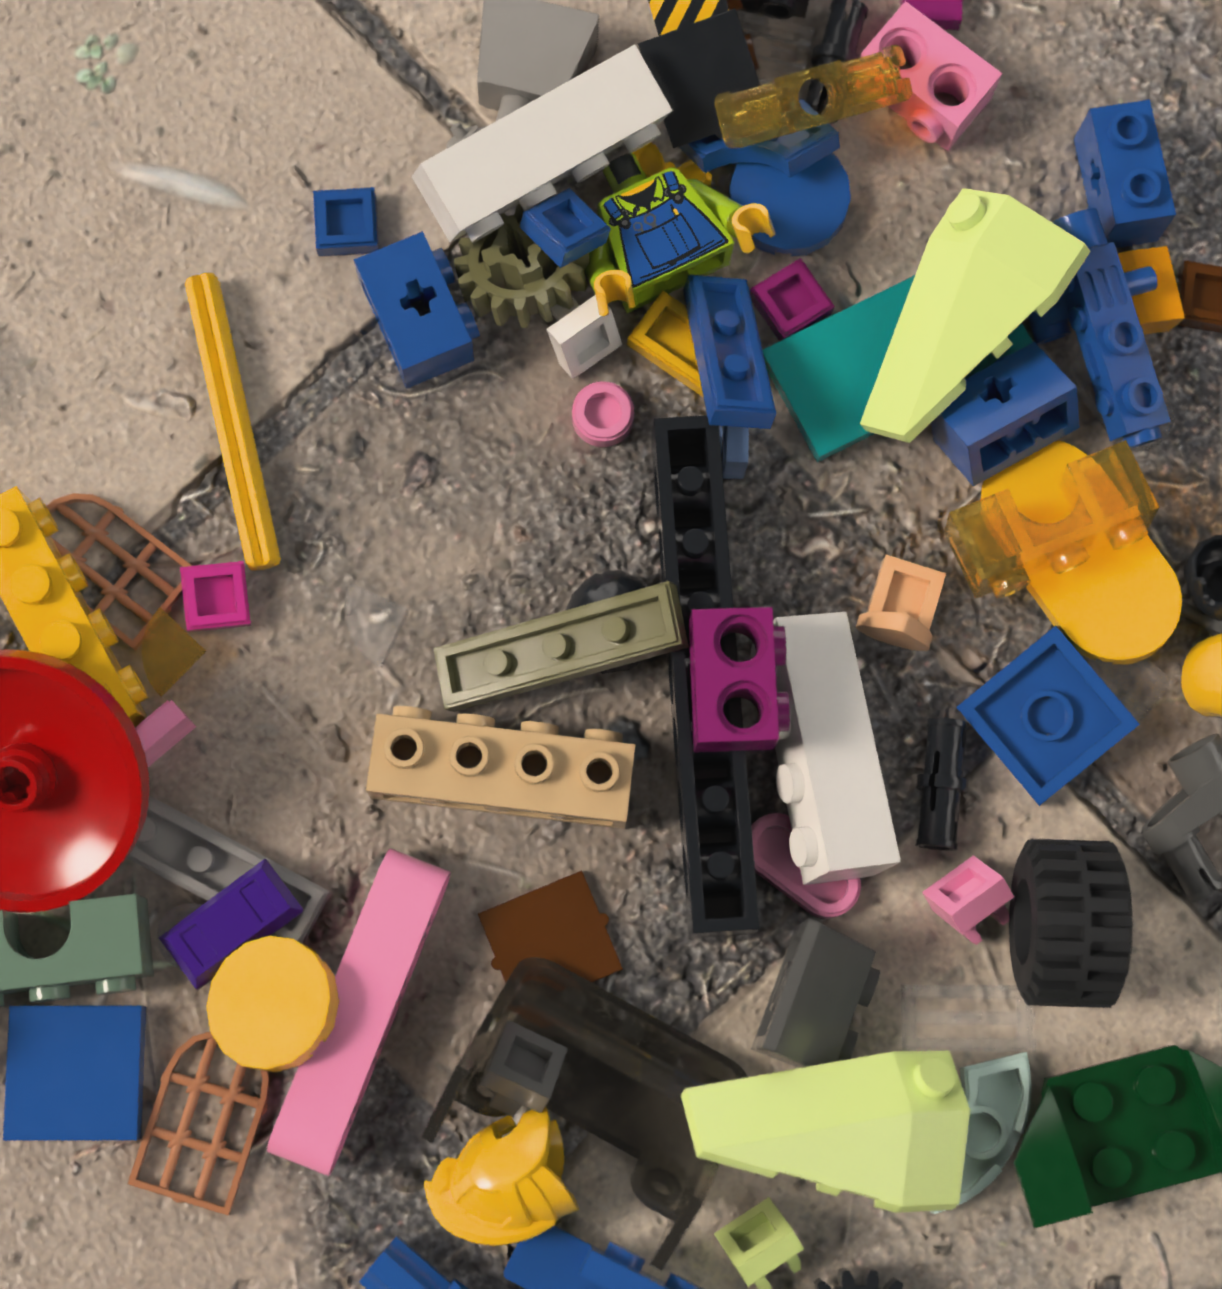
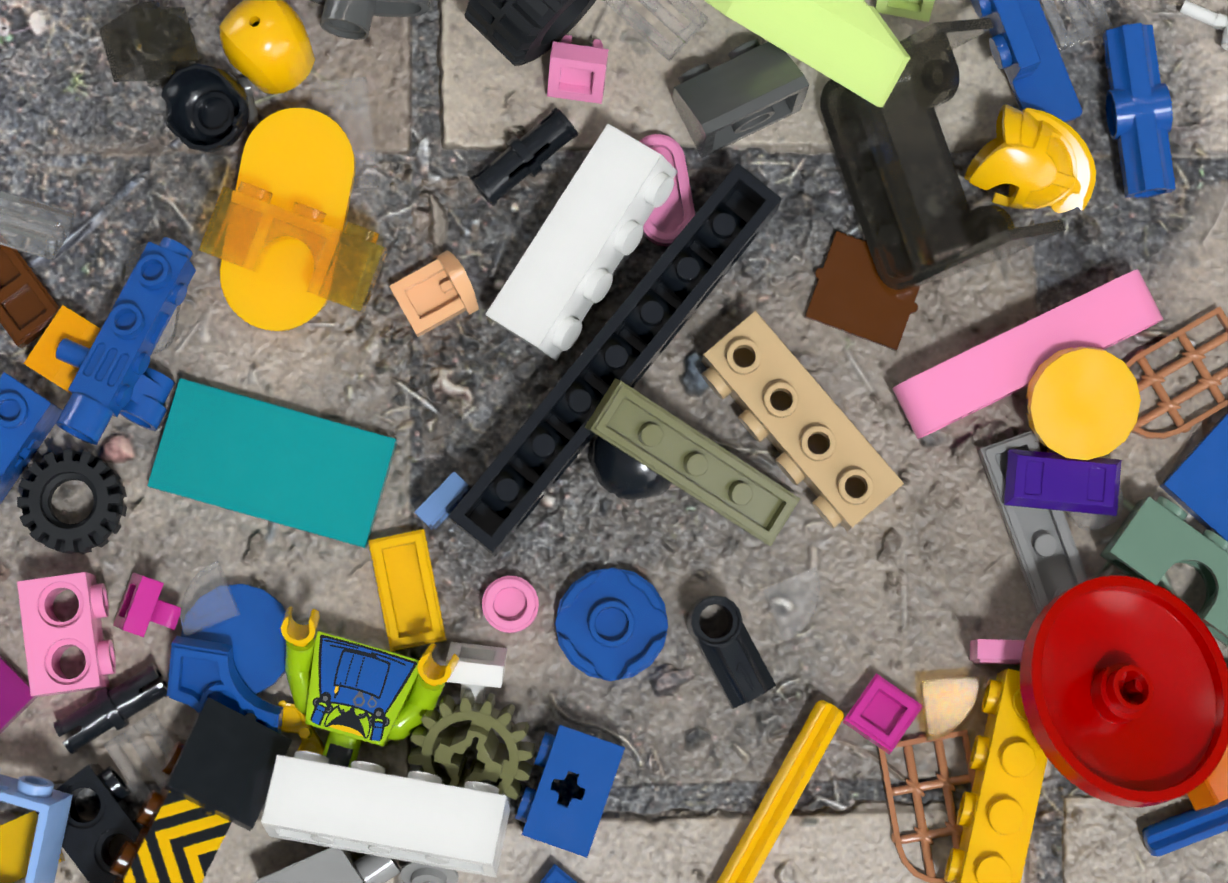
camera: 135 degrees left, 5 degrees up
dark grey tile [480,1020,568,1117] -> none
blue tile [519,188,611,268] -> none
blue tile [683,275,776,429] -> none
magenta brick [689,607,790,752] -> none
clear yellow piece [714,45,912,149] -> none
magenta tile [749,257,835,341] -> none
yellowish green wedge [860,188,1091,443] -> none
blue brick [931,342,1080,486] -> none
blue tile [956,625,1140,806] -> none
none -> black tyre [17,449,127,554]
none -> dark pink tile [113,572,183,637]
none -> clear tile [181,561,240,636]
none -> blue tile [555,568,668,681]
none -> black piece [686,596,776,709]

